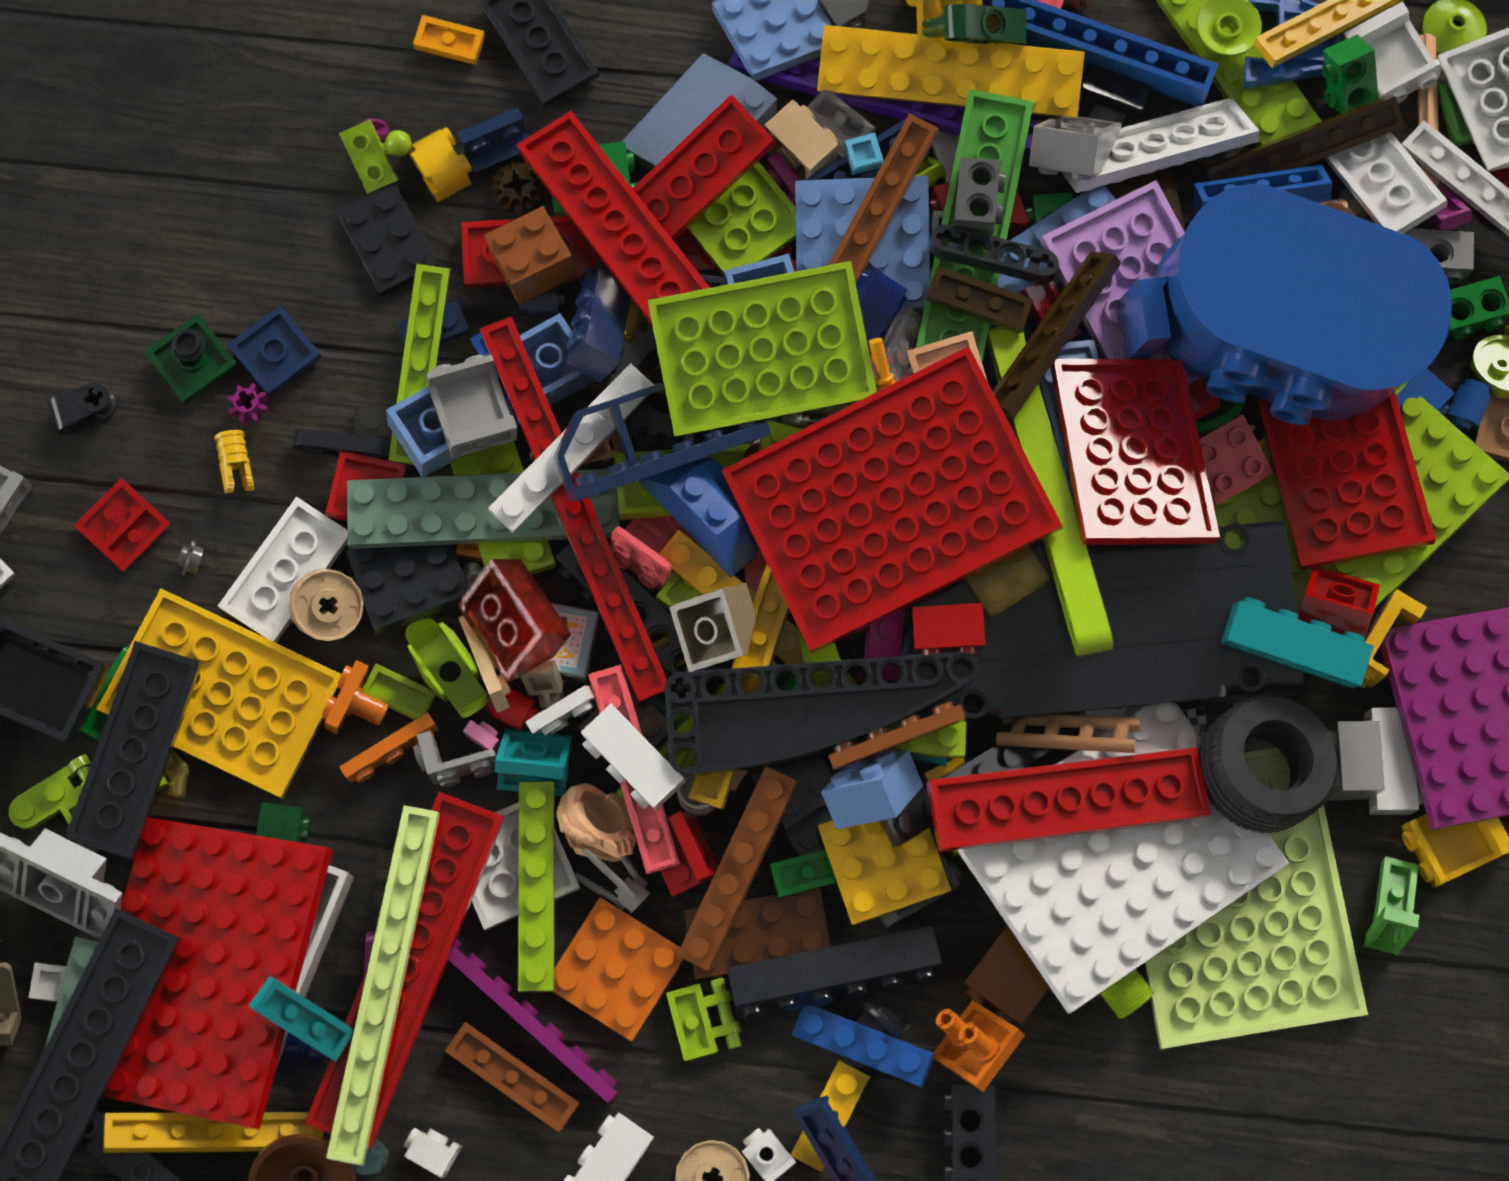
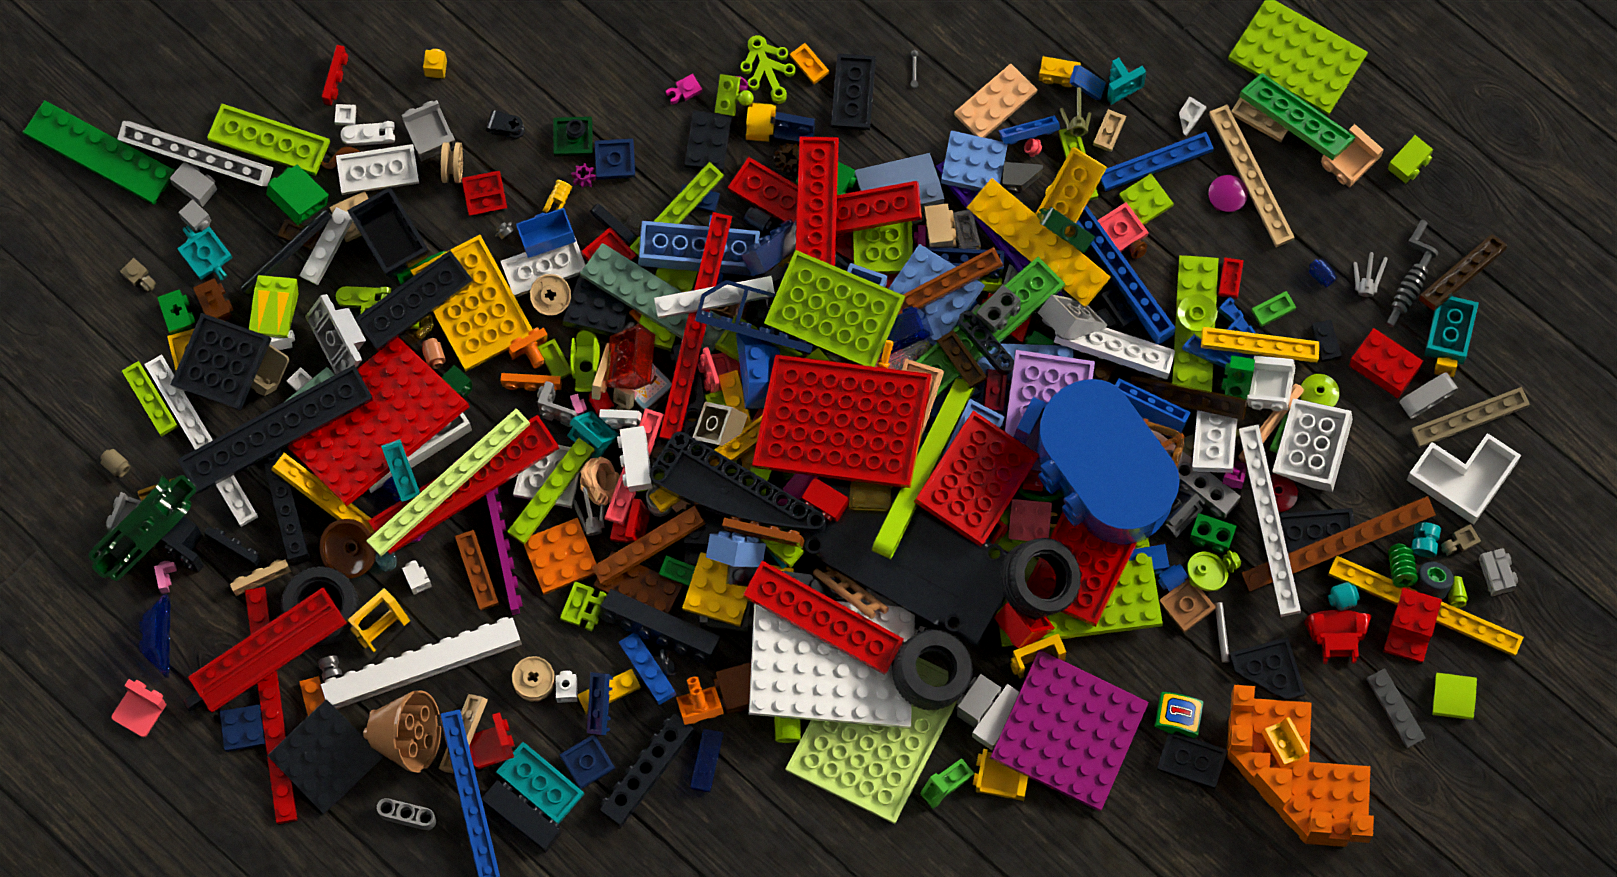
camera: 40 degrees right, 5 degrees down
light grey panel [427,355,517,458] -> none
dark orange brick [484,206,578,305] -> none
medium azure tile [843,133,884,175] -> none
dark brown plate [993,251,1121,418] -> none
teal brick [1221,597,1374,688] -> none
none -> nougat brick [422,338,446,369]
none -> tan wheel [441,142,463,183]
none -> blue container [516,208,576,258]
none -> dark pink plate [666,74,702,104]
none -> clear blue plate [690,729,724,793]
none -> lime plant [741,35,795,104]
none -> black tyre [1000,538,1081,618]

